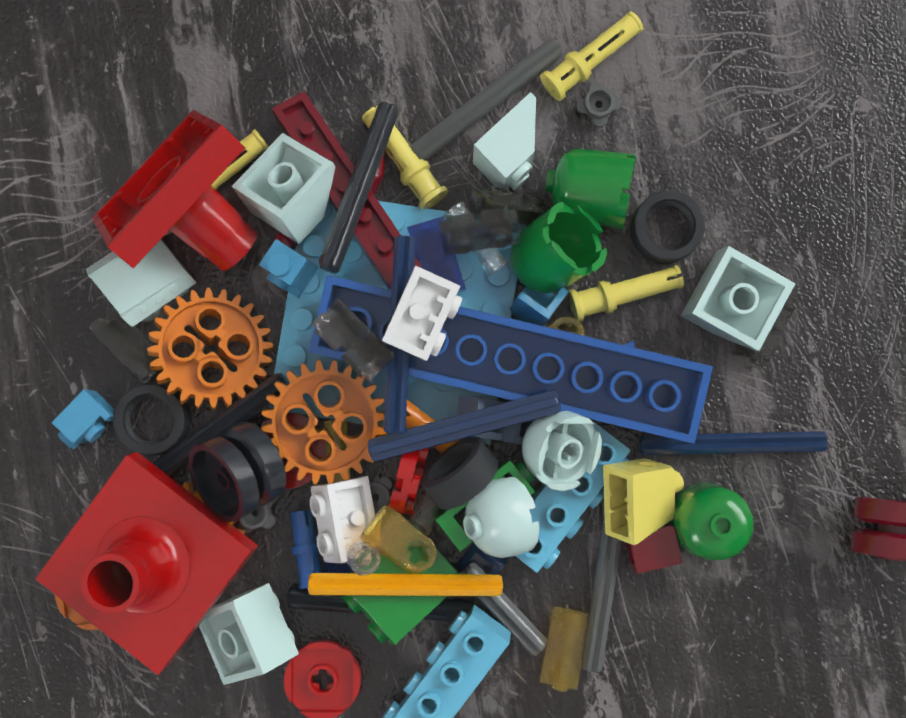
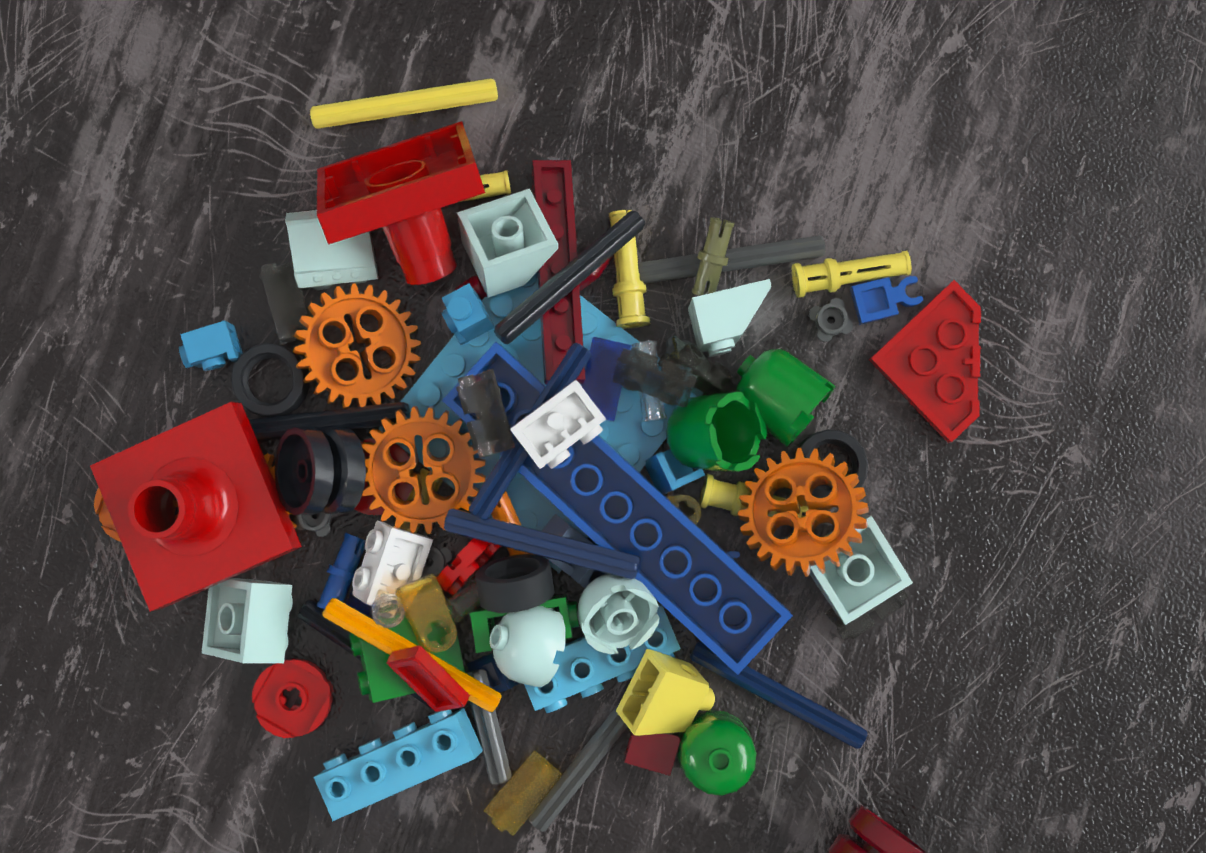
camera: 25 degrees right, 0 degrees up
none -> light yellow axle [310,78,498,129]
none -> red tile [386,645,470,712]
none -> olive pin [692,217,735,296]
none -> orange gear [738,448,869,577]
none -> blue plate [850,276,923,325]
none -> red plate [869,280,981,443]

